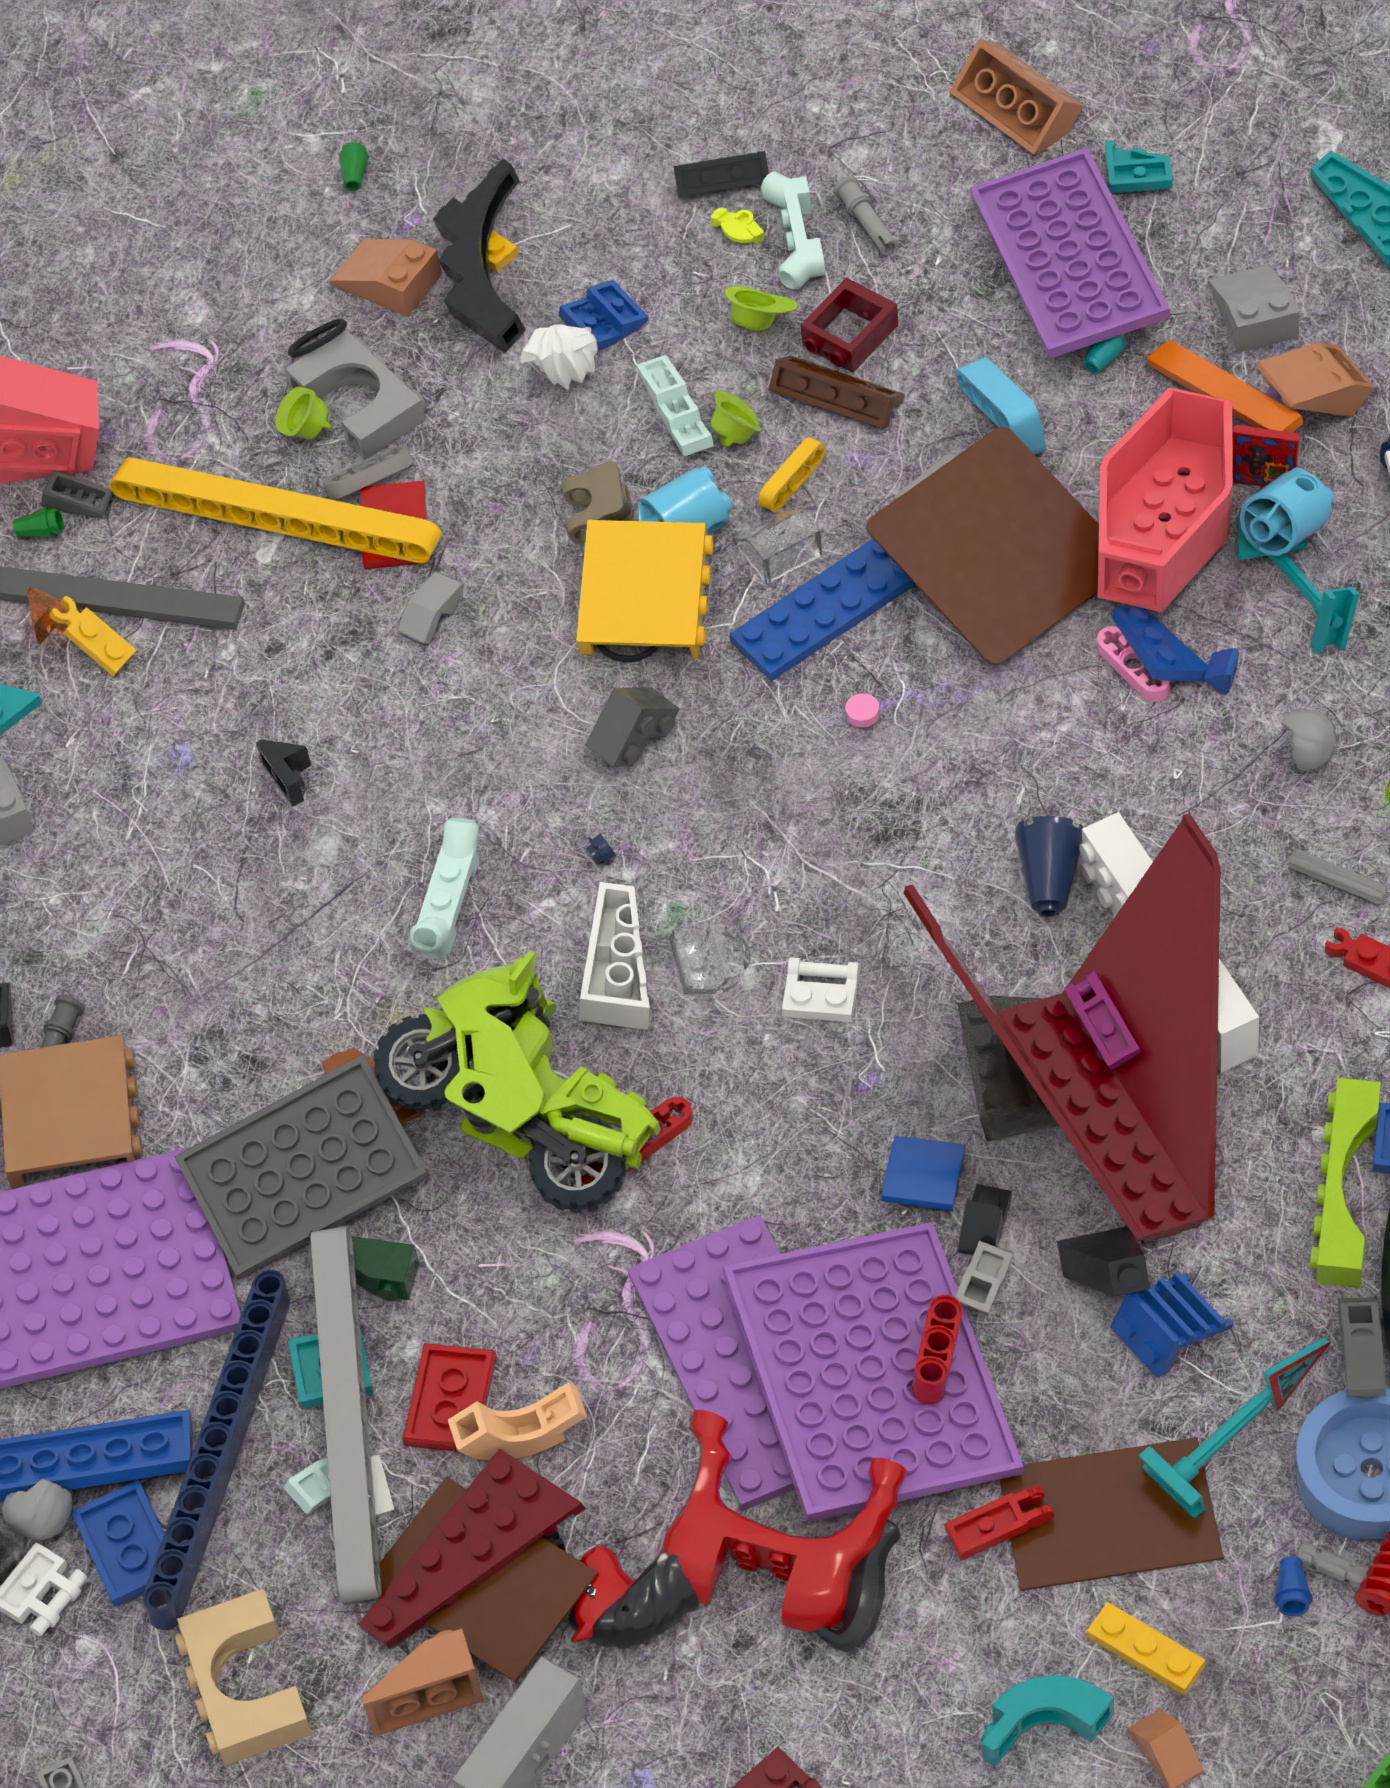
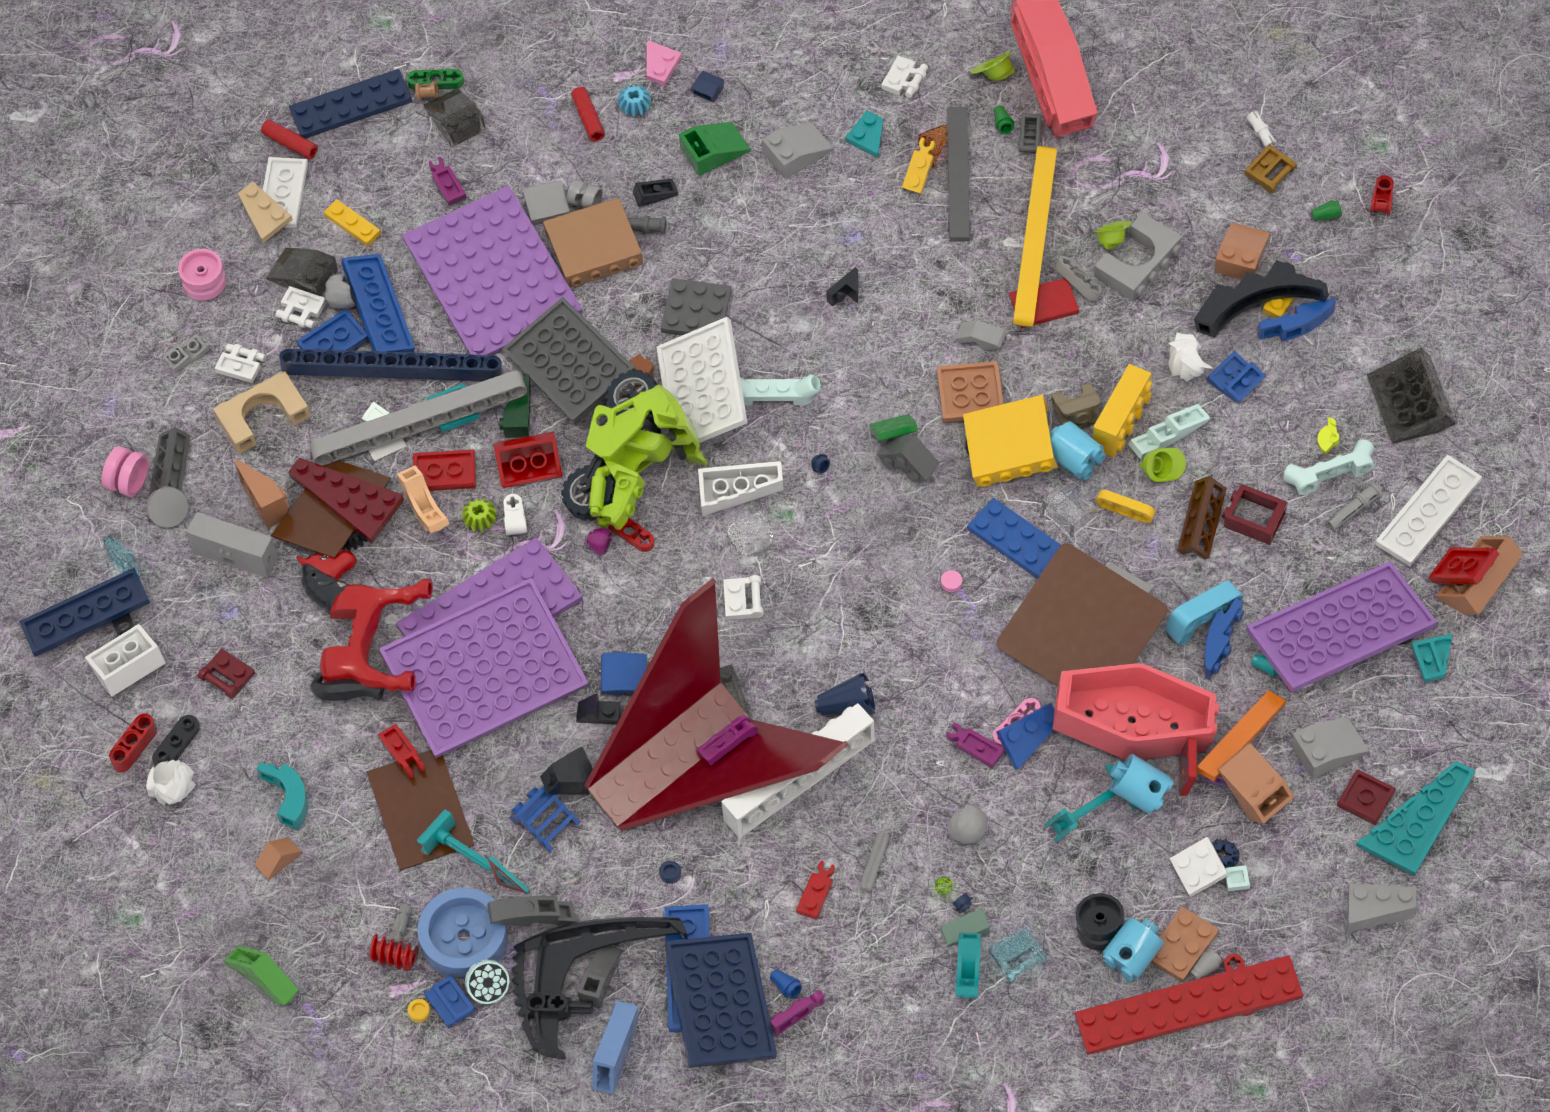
camera: 75 degrees right, 5 degrees up
black tyre [288,319,347,357] -> none
black plate [673,151,769,197] -> none
lime piece [724,286,798,332] -> none
red beam [912,1295,962,1404] -> none
light grey slope [955,1241,1013,1315] -> none
yellow plate [1087,1602,1205,1696] -> none
blue slope [1204,648,1239,695] -> none
blue cone [1274,1556,1313,1616] -> none
lime arch [1310,1078,1381,1288] -> none
none -> white plate [214,343,266,383]
none -> lime gear [461,497,497,533]
none -> red slope [493,431,563,488]
none -> white piece [503,494,527,536]
none -> magenta cone [586,528,612,556]
none -> white plate [656,317,747,451]
none -> dark blue tile [659,861,681,884]
none -> dark grey plate [661,278,732,335]
none -> green tile [869,414,918,441]
none -> nougat plate [937,361,1003,423]
none -> magenta plate [946,723,1004,769]
none -> yellow brick [1093,364,1153,458]
none -> blue slope [1204,598,1244,680]
none -> pearl gold plate [1244,145,1297,193]
none -> white pin [1247,111,1277,148]
none -> blue slope [1257,298,1336,342]
none -> dark red tile [1337,769,1396,826]
none -> clear smoke slope [1367,347,1456,444]
none -> red piece [1370,175,1394,215]
none -> white plate [1375,455,1482,567]
none -> red plate [1429,547,1500,585]

